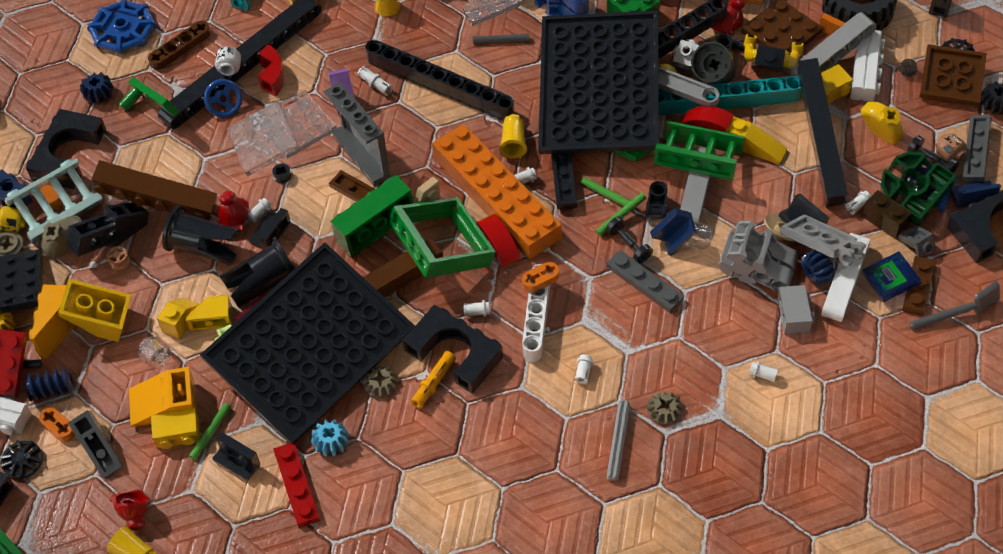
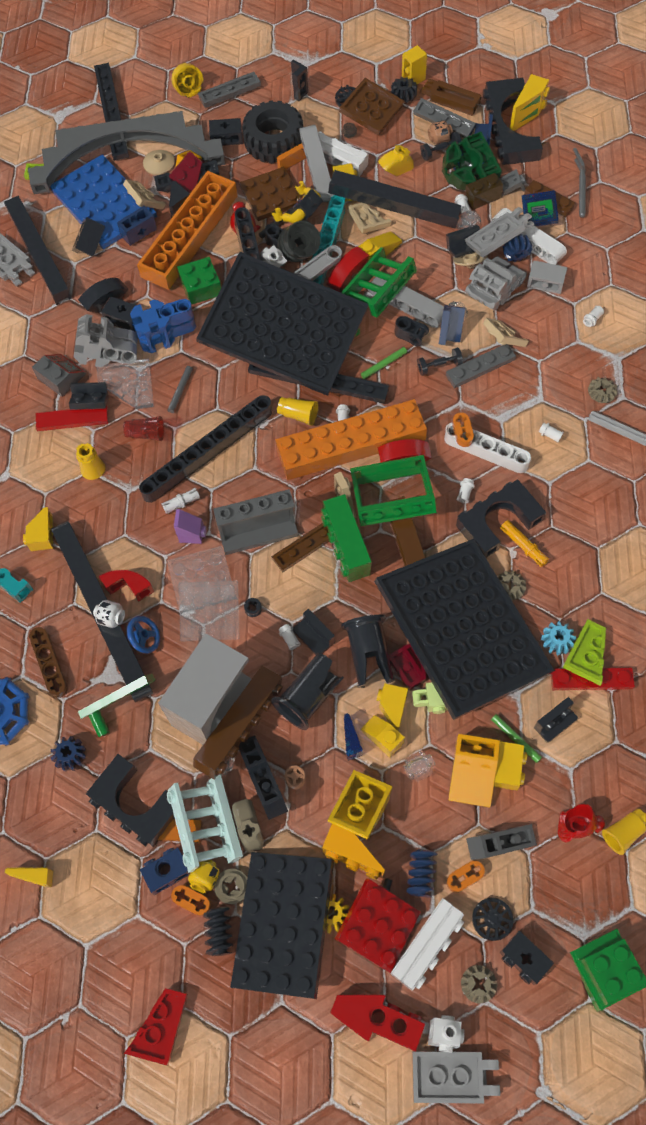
camera: 70 degrees left, 10 degrees up
red hair [218,190,249,231] -> none
bright green bar [595,192,646,237] -> none
none -> clear red plant [123,416,164,441]
none -> light grey piece [158,634,251,745]
none -> clear blue slope [344,713,363,761]
none -> tan wing [348,203,392,234]
none -> clear head [457,211,481,230]
none -> tan wing [483,318,529,347]
none -> lime wing [563,619,606,686]

